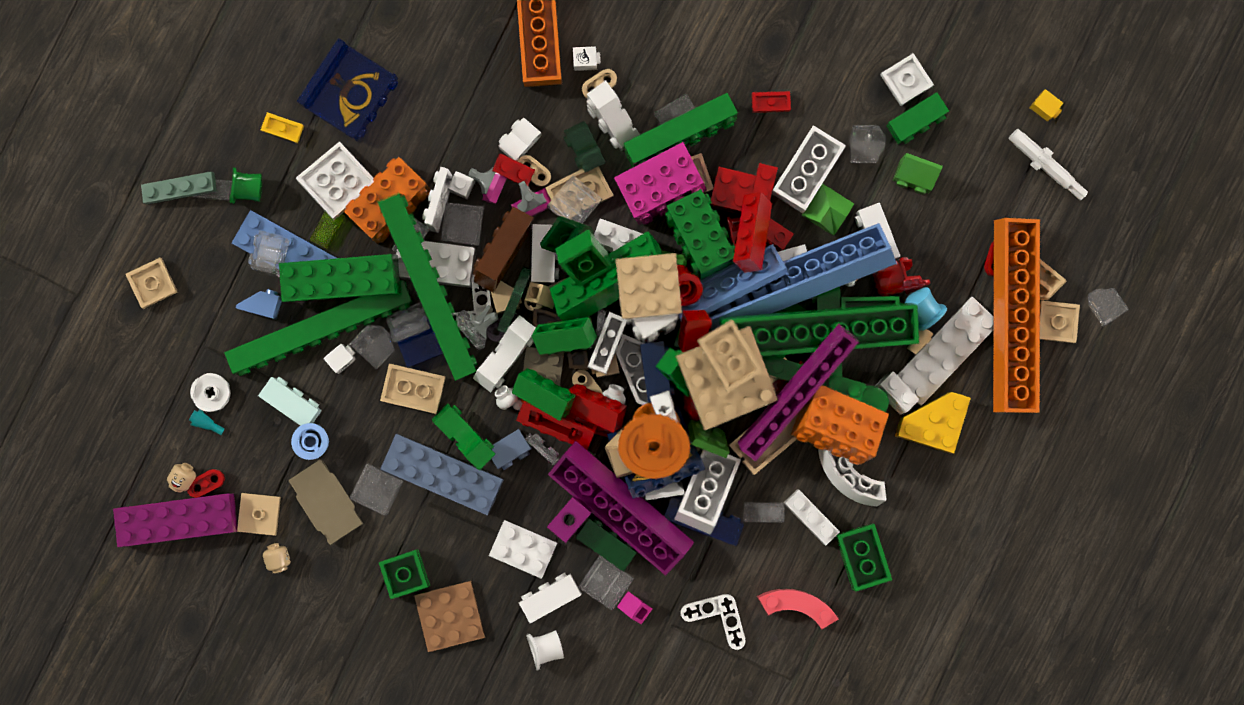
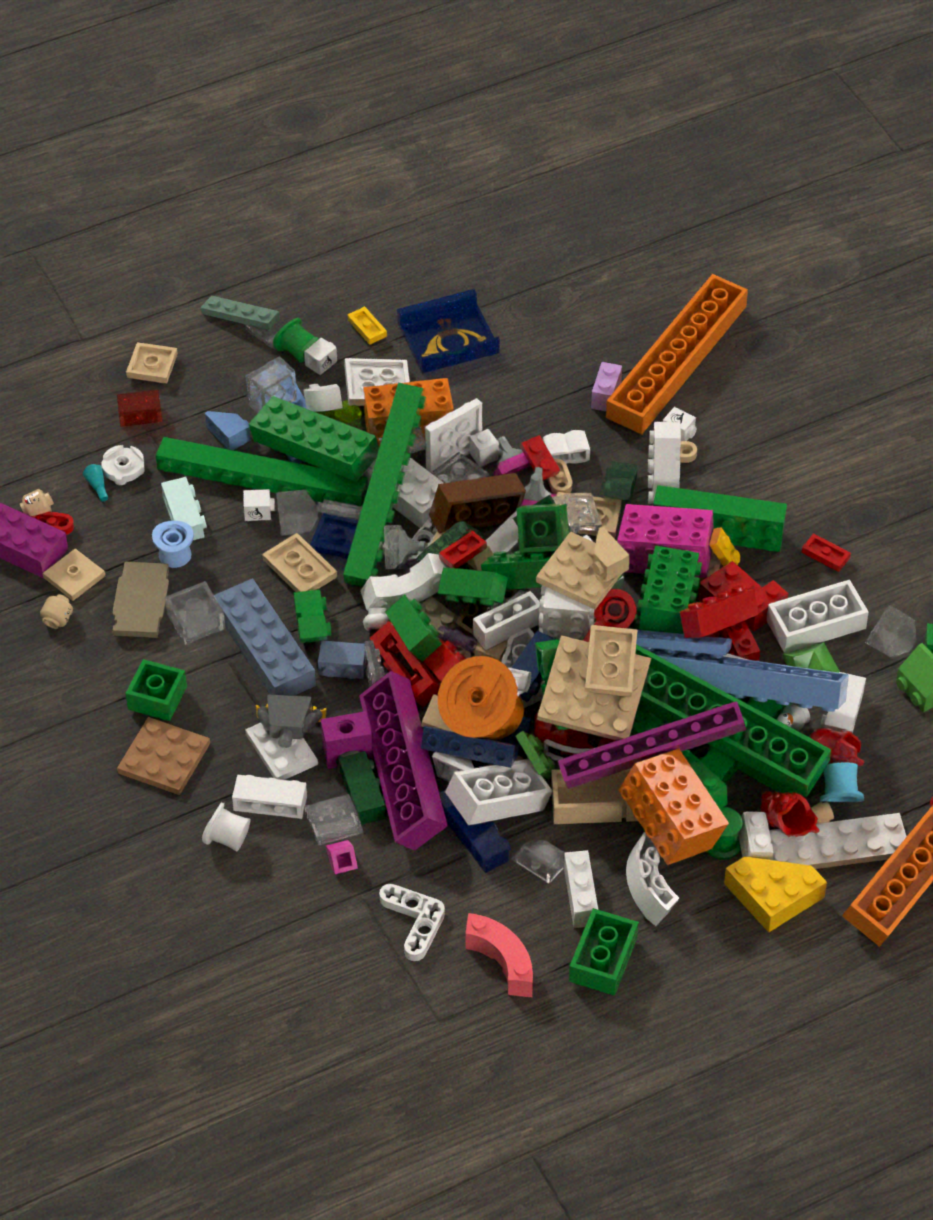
camera: 35 degrees right, 35 degrees down
none -> clear red brick [117,389,162,427]
none -> dark grey torso [256,695,326,748]
none -> white brick [304,338,337,375]
none -> white brick [304,384,343,412]
none -> clear purple pin [437,626,477,652]
none -> red plate [439,531,487,569]
none -> lavender brick [591,362,622,411]
none -> tan slope [592,526,629,582]
none -> yellow plate [709,527,740,567]
none -> red helmet [761,791,820,837]

